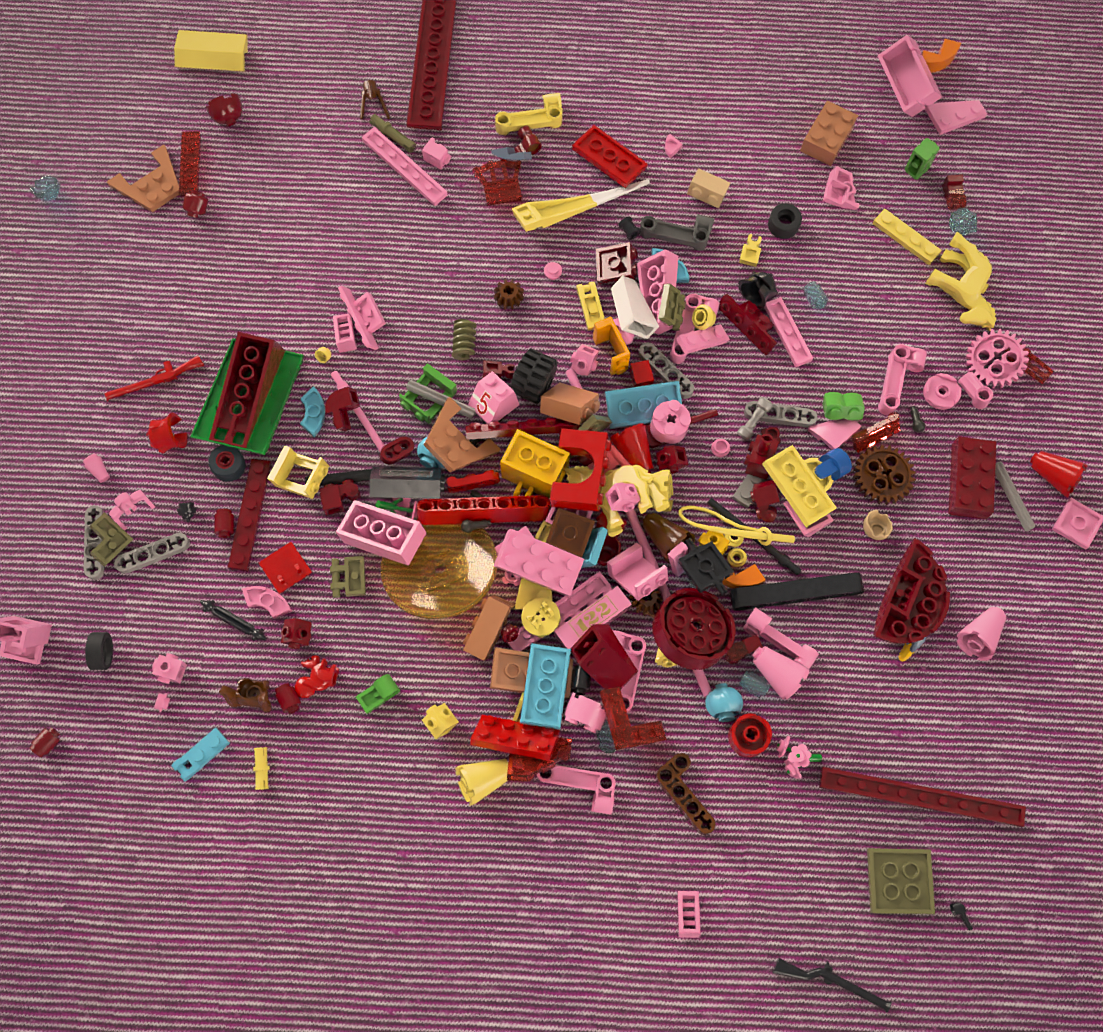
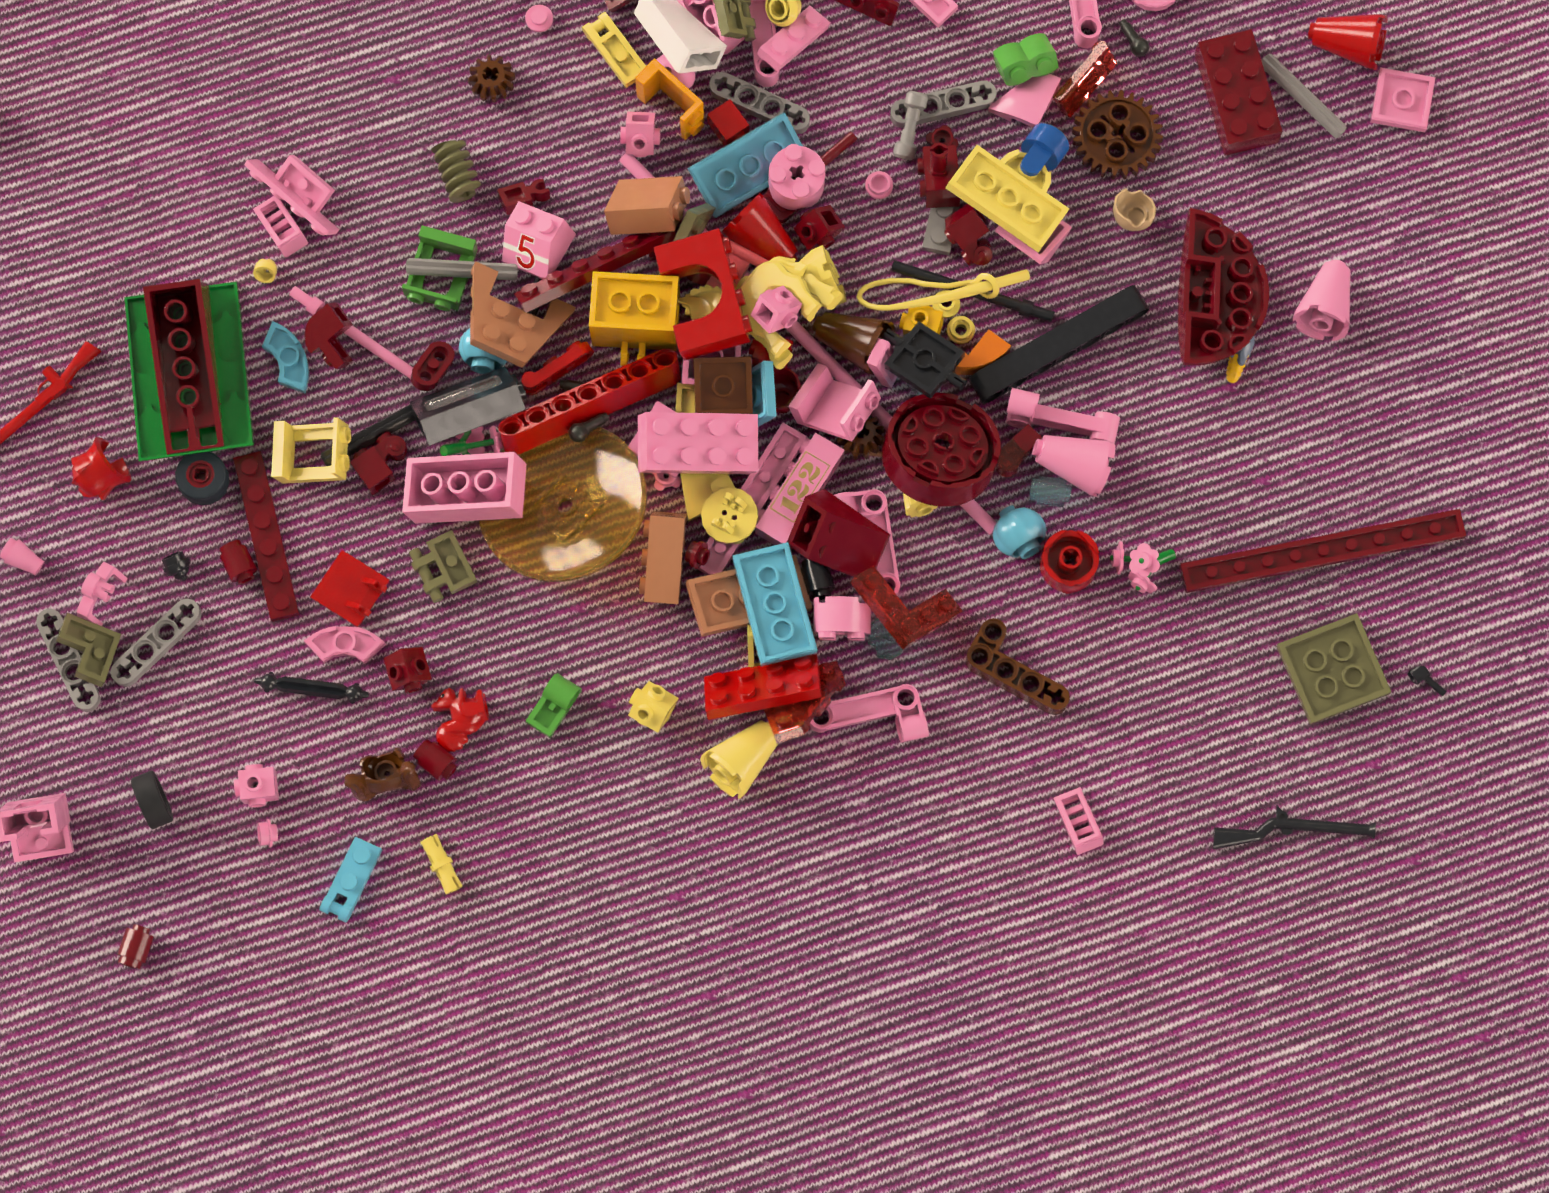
camera: 20 degrees left, 5 degrees up
black wheel [511,348,557,404] -> none

